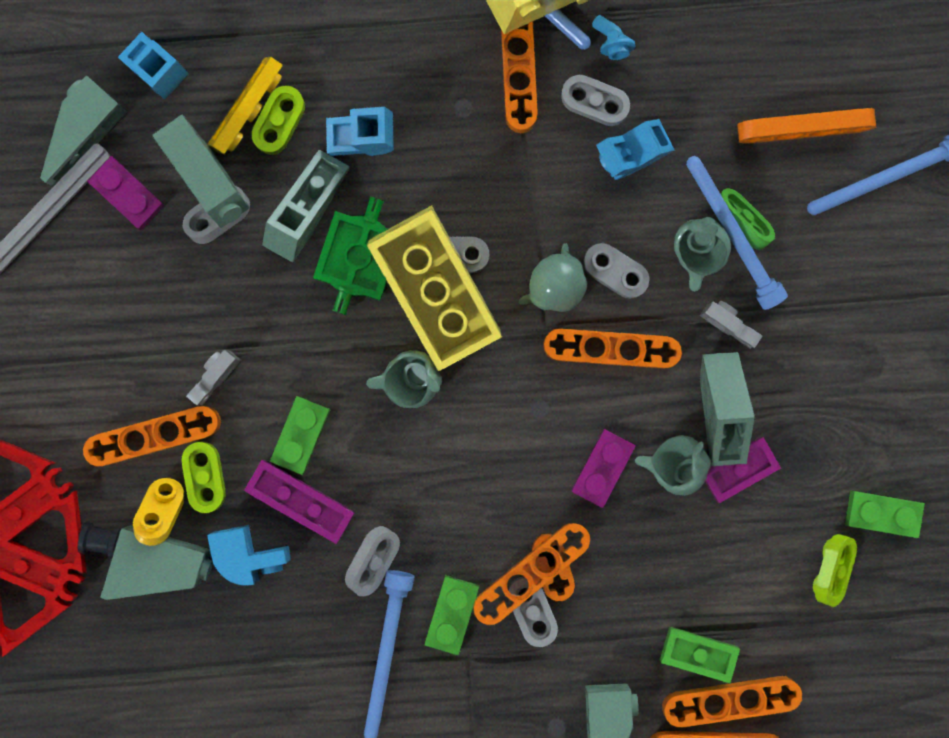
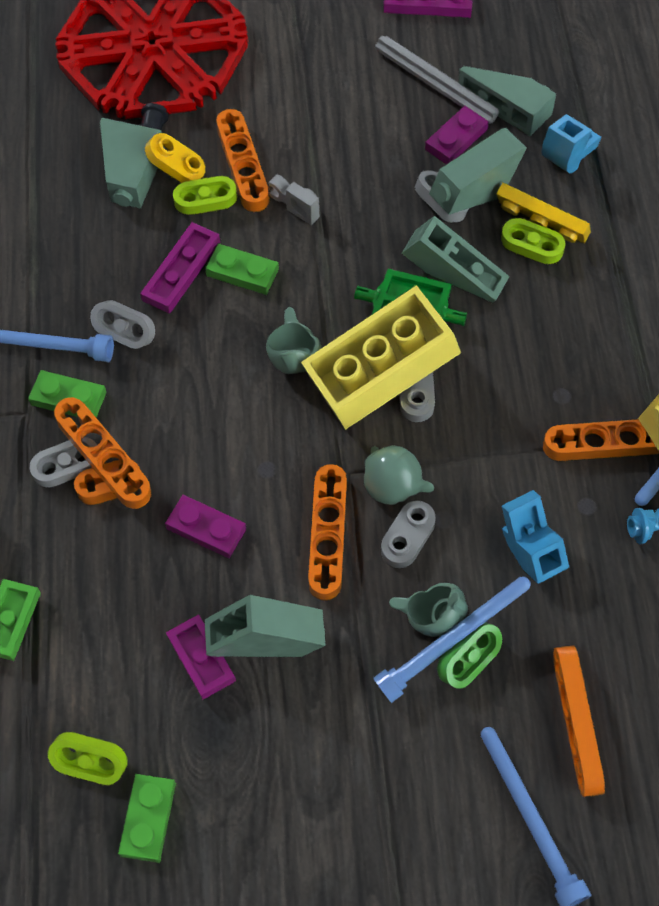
camera: 90 degrees right, 25 degrees down
dark azure brick [207,525,291,585] -> none
dark azure brick [326,107,394,156] -> none
light grey plate [561,75,630,126] -> none
sand green hair [635,435,711,496] -> none
light grey plate [699,301,762,349] -> none

